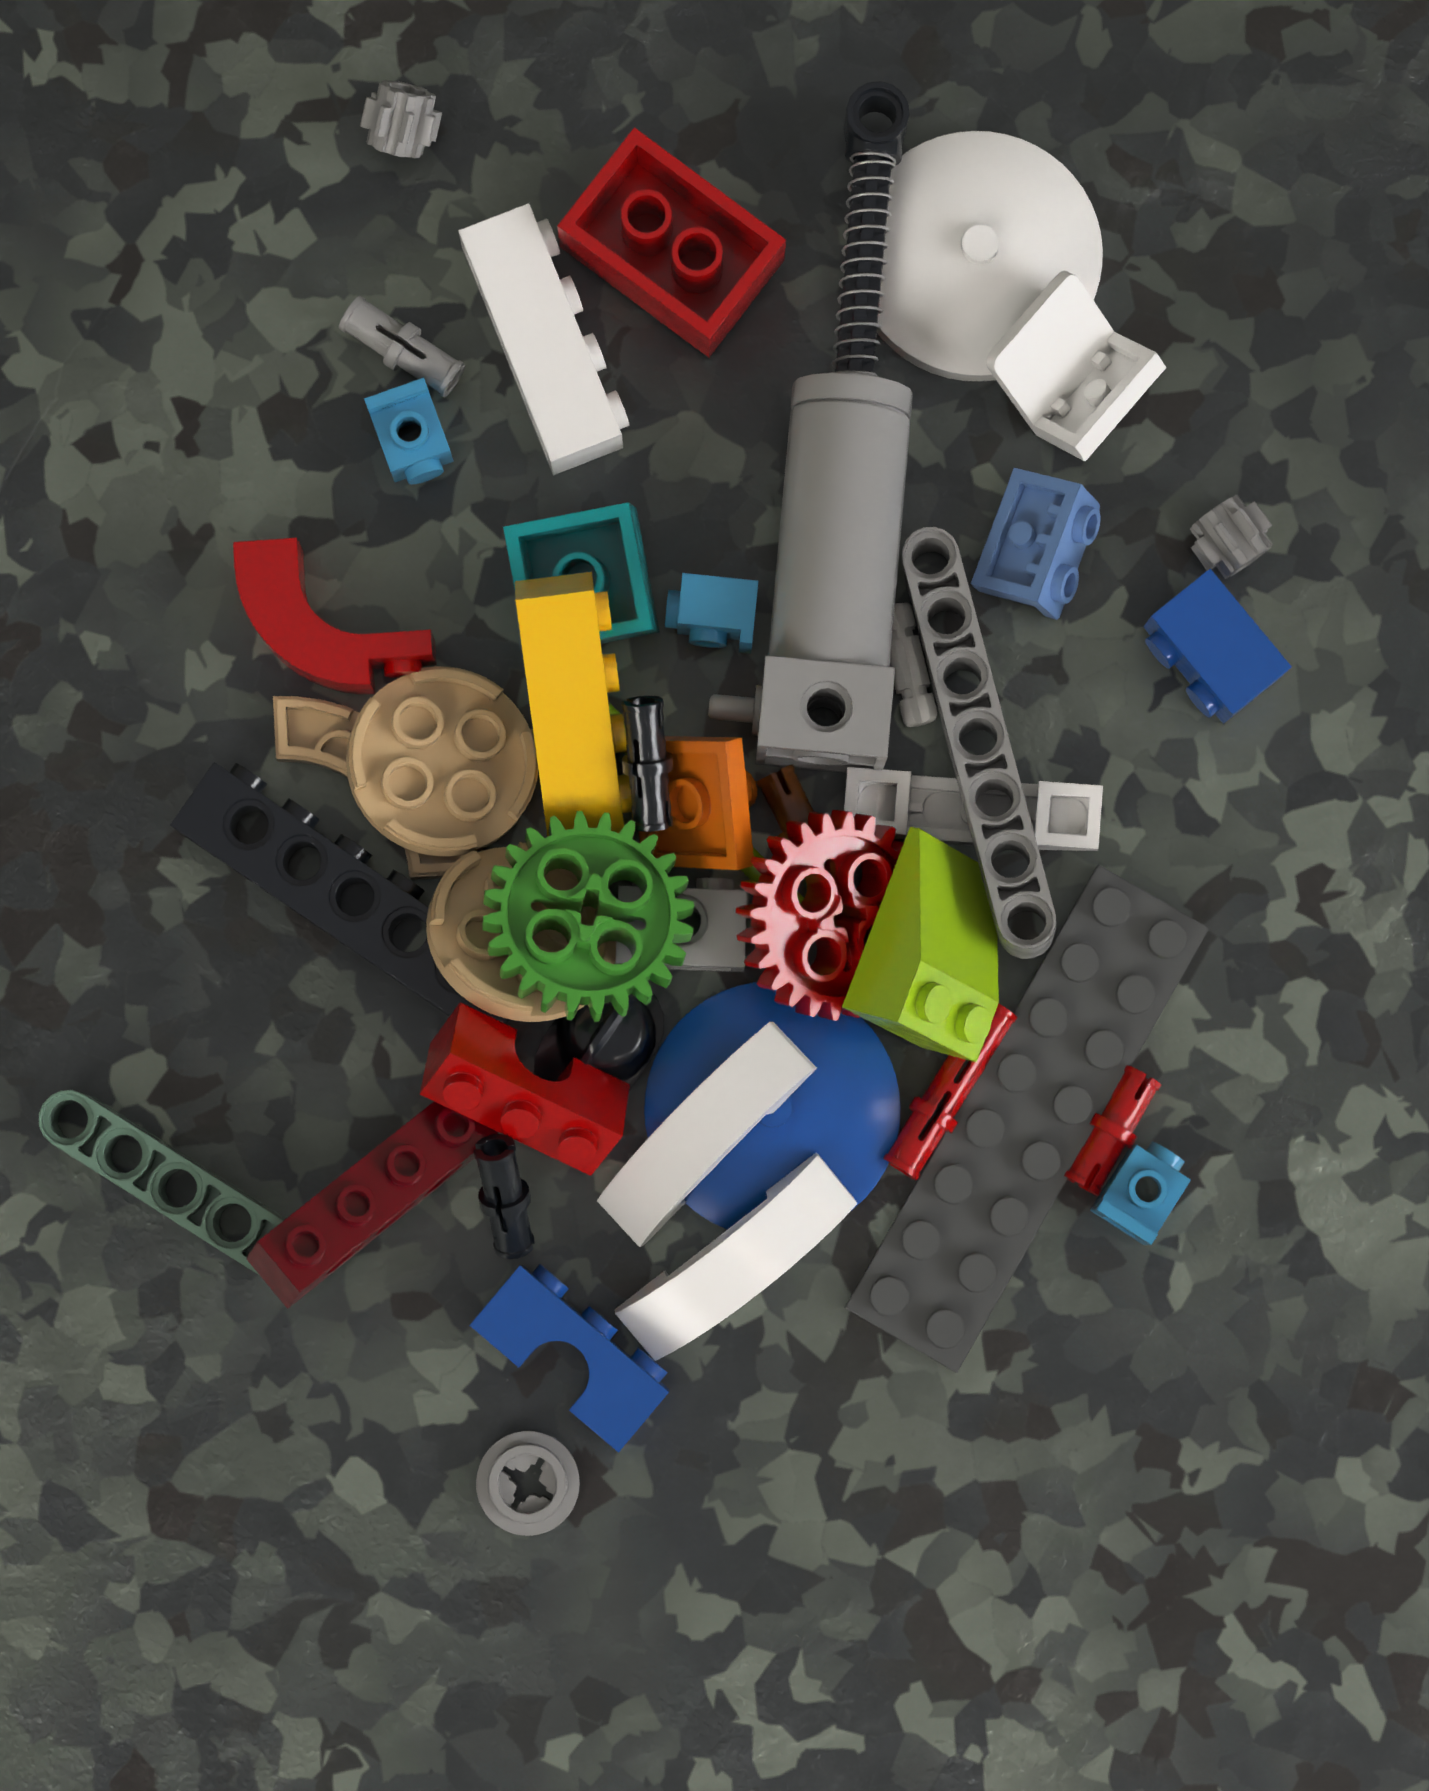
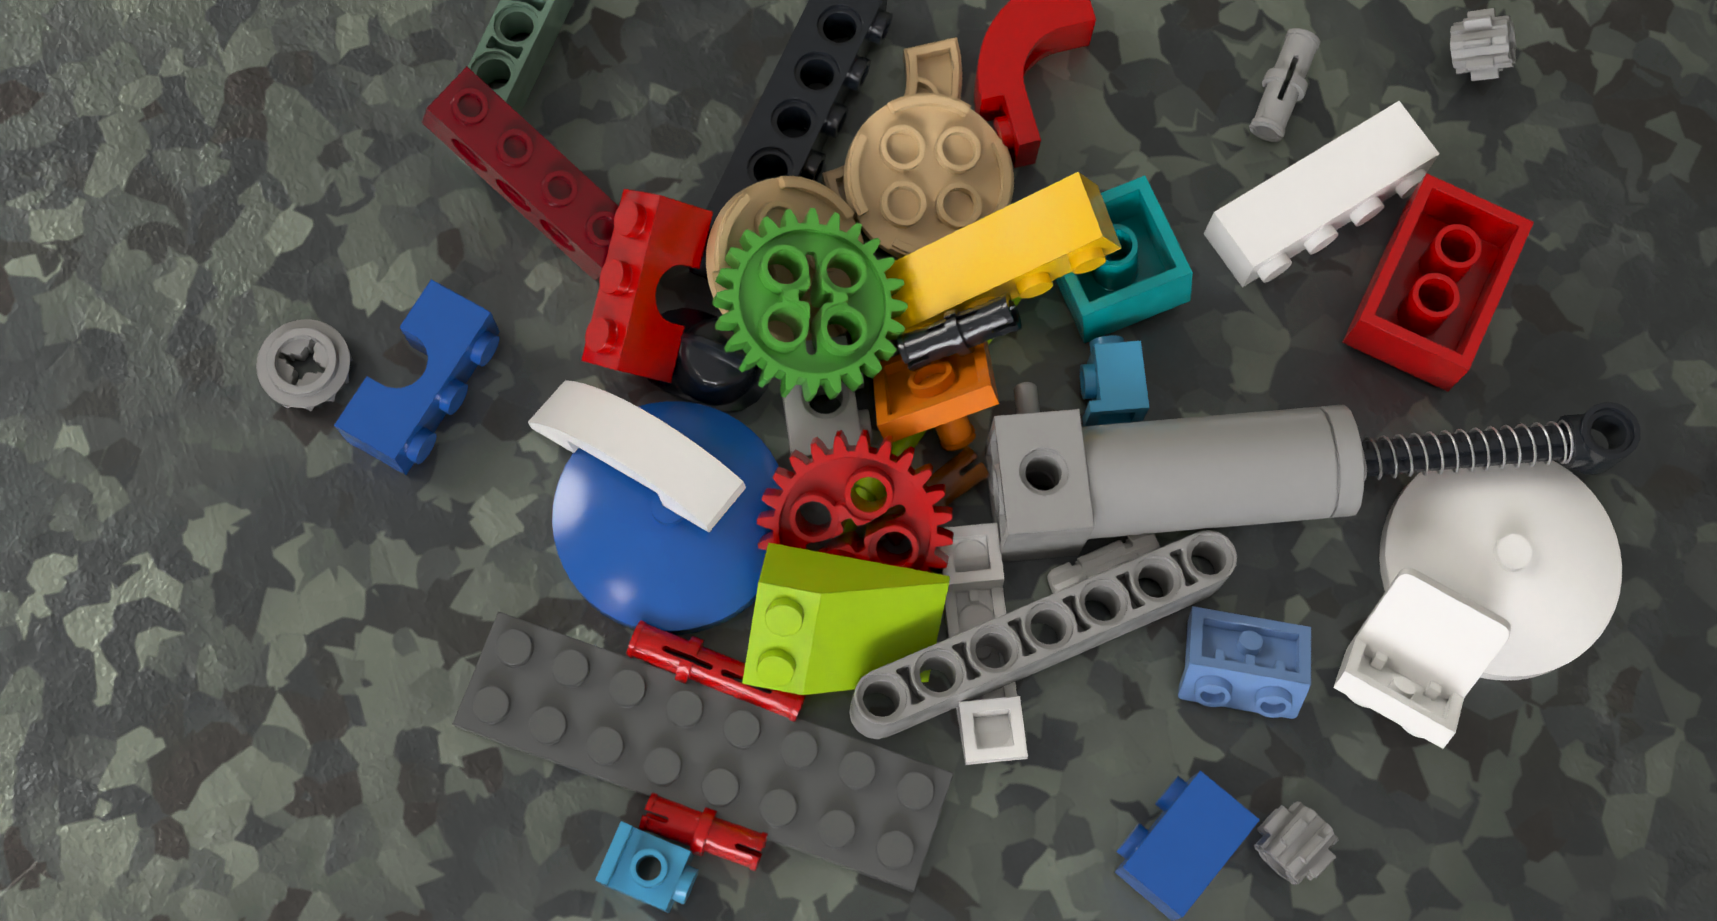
camera: 80 degrees right, 10 degrees down
dark azure brick [364,377,454,485] -> none
black pin [474,1134,535,1259] -> none
white slope [615,1152,857,1361] -> none

